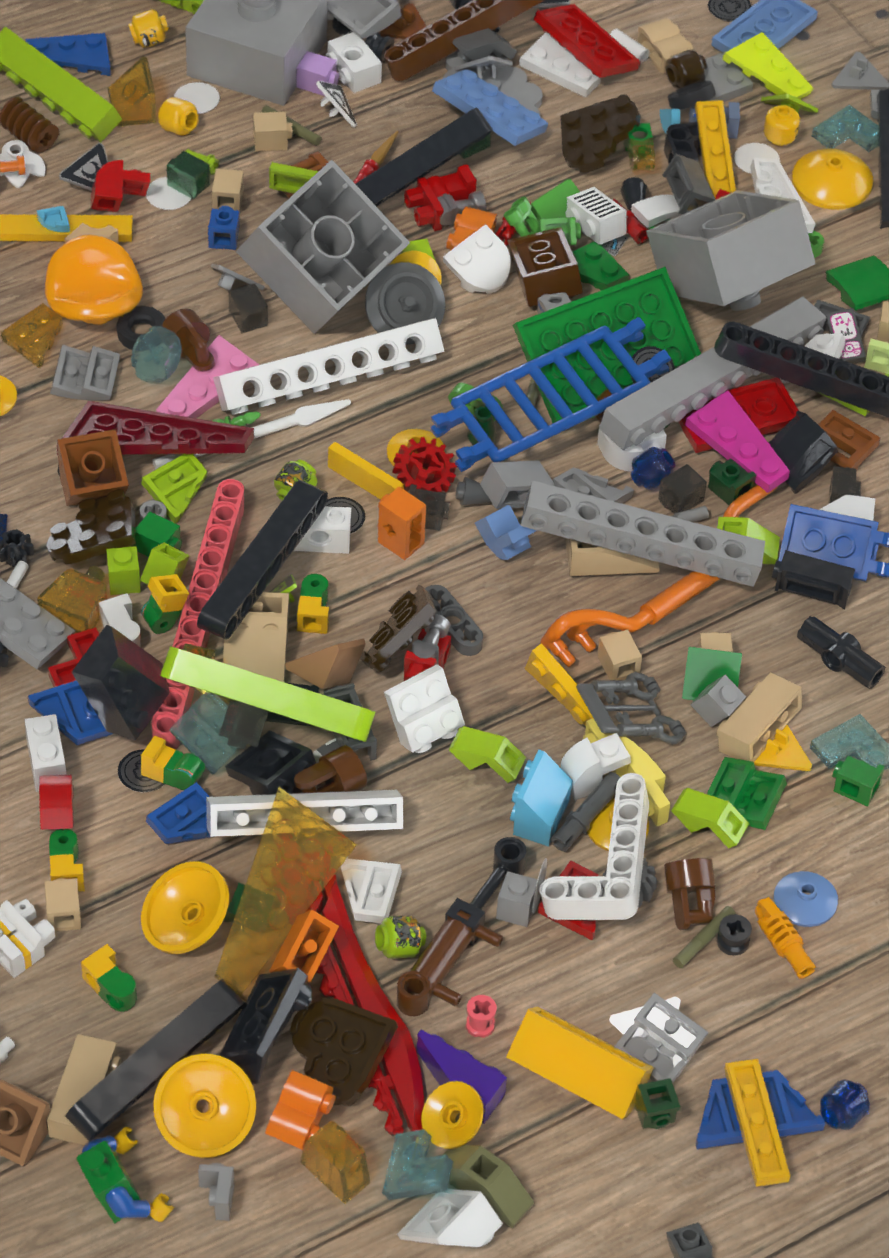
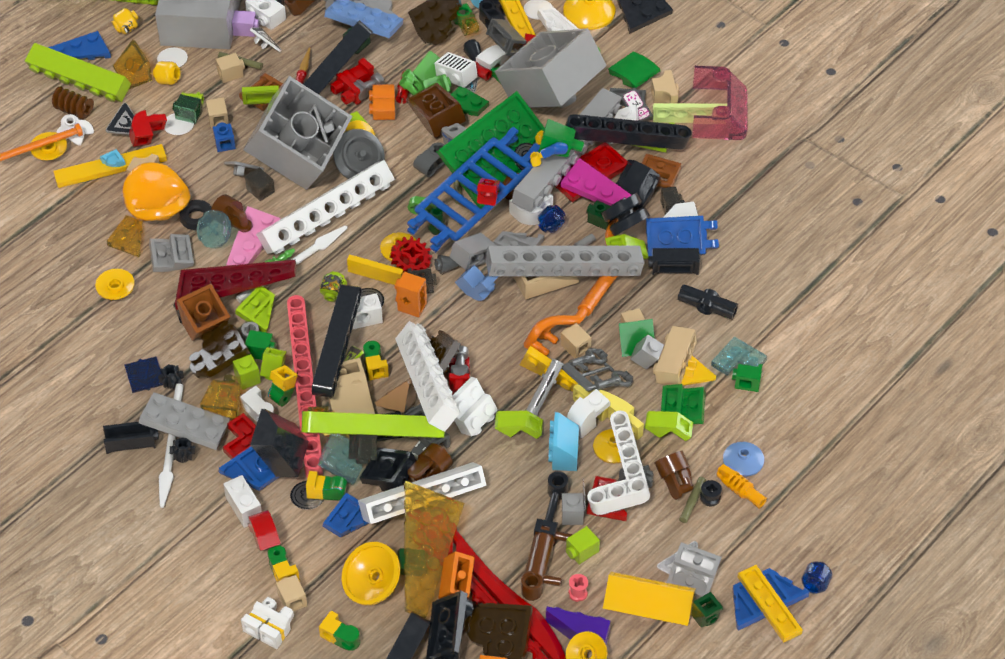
camera: 15 degrees left, 0 degrees up
white wing [339,858,402,923] -> none
lime head [375,916,426,959] -> none
dark grey beam [425,585,483,656] -> none
white slope [443,224,511,294] -> none
dark grey pin [551,772,620,852] -> none
clear smoke brick [658,464,707,514] -> none
none -> light grey piece [313,105,335,144]
none -> white brick [395,321,460,432]
none -> dark grey piece [413,142,445,177]
none -> red slope [477,178,500,206]
none -> light grey pin [525,358,564,416]
none -> green torso [530,119,584,167]
none -> lime brick [566,526,600,564]
none -> black wheel [601,193,650,236]

